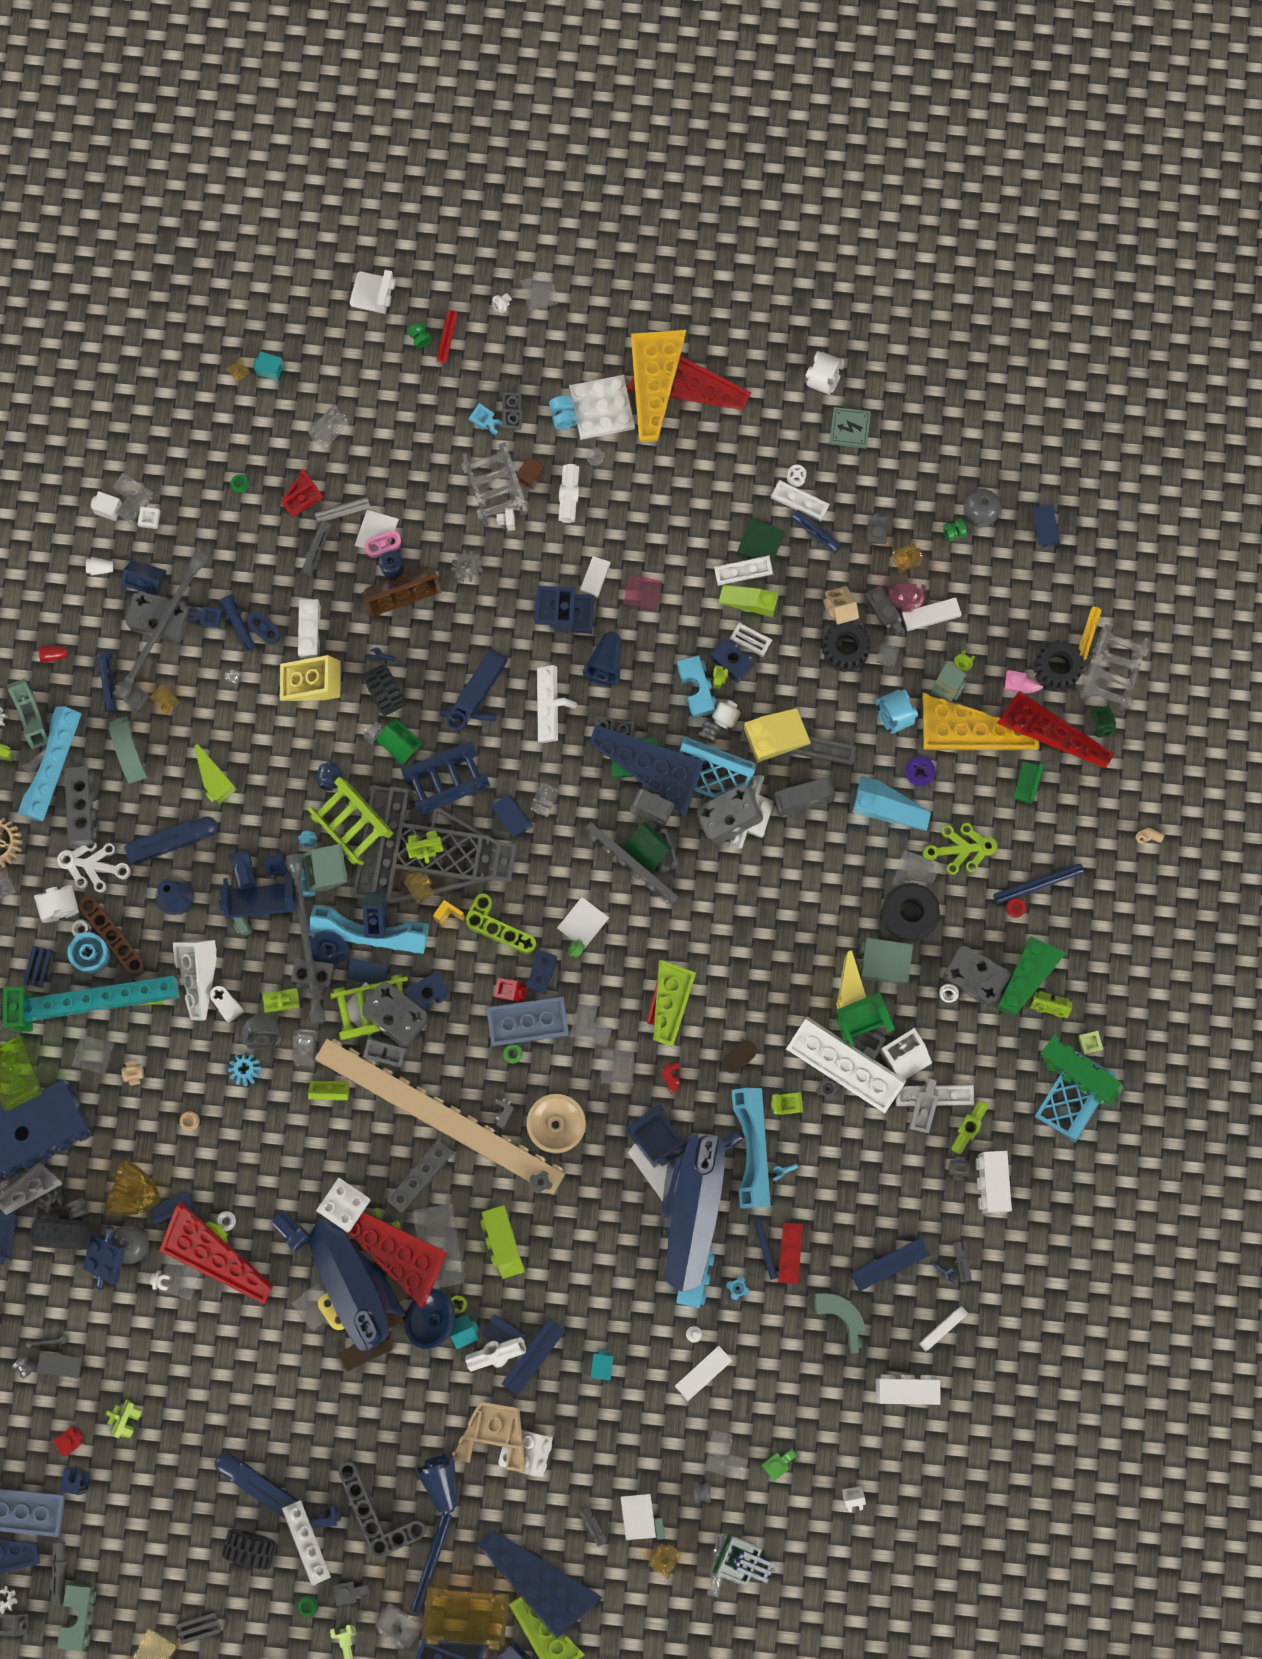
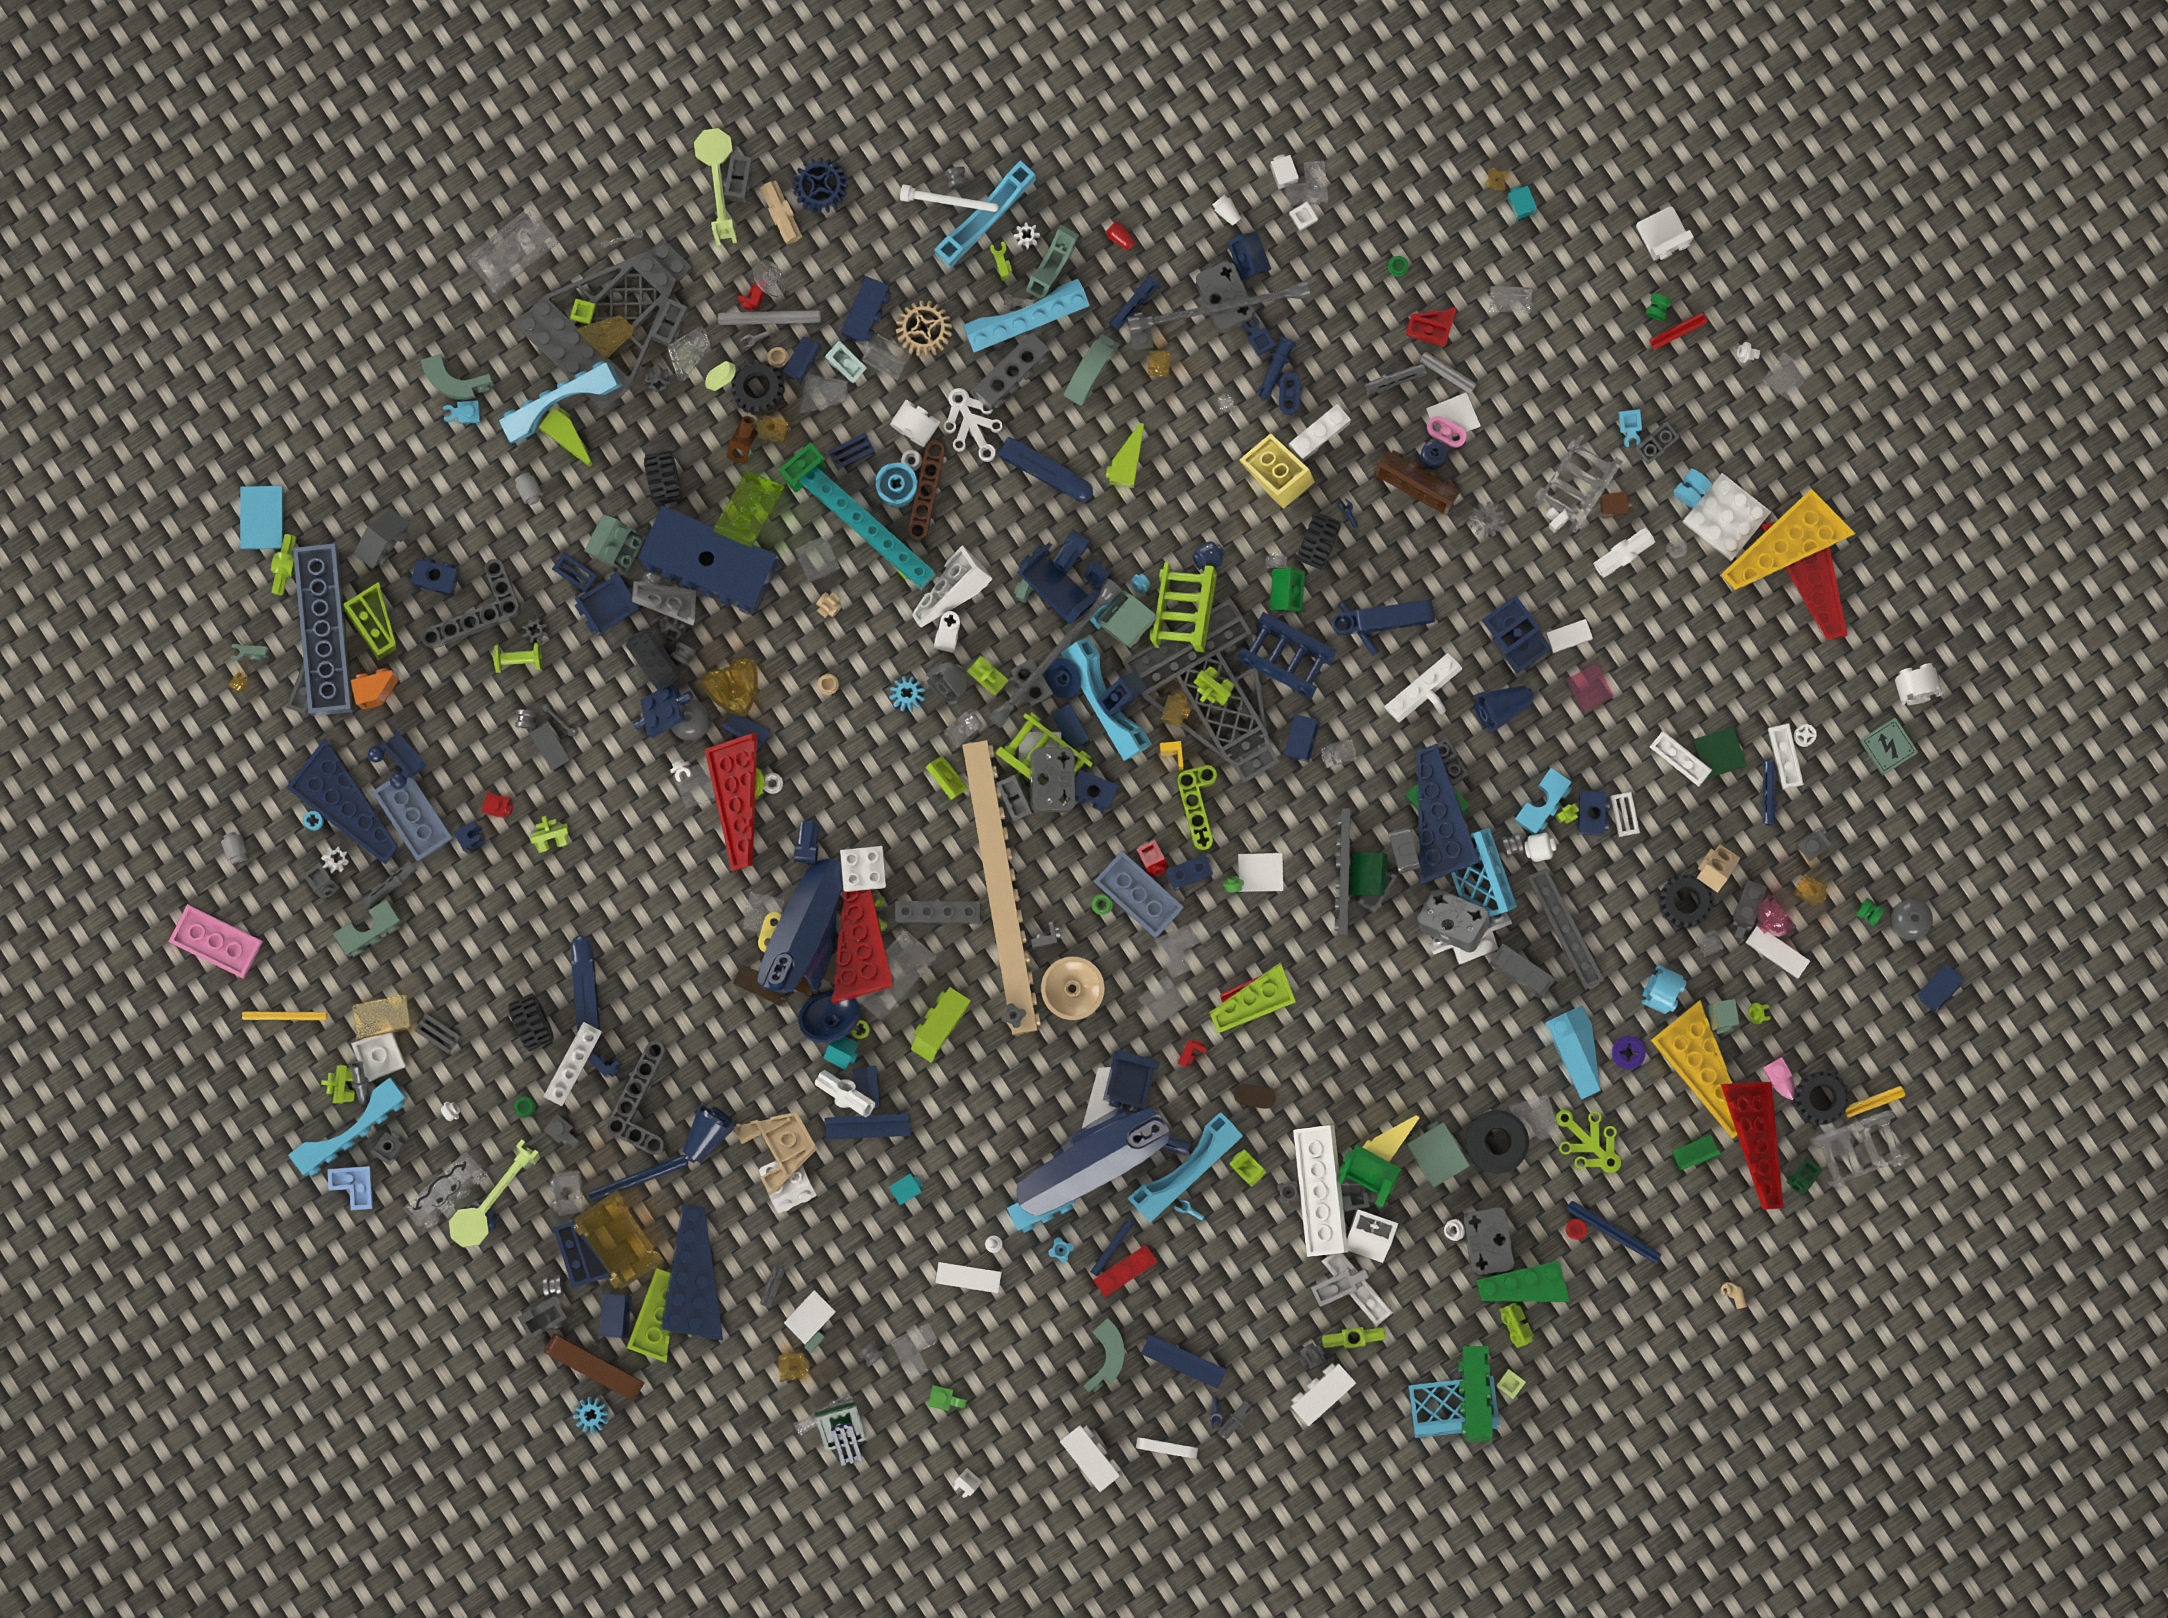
camera: 60 degrees right, 5 degrees up
dark blue cone [155,877,194,915] -> none
lime slope [718,585,779,617] -> none
light yellow slope [744,708,811,763] -> none

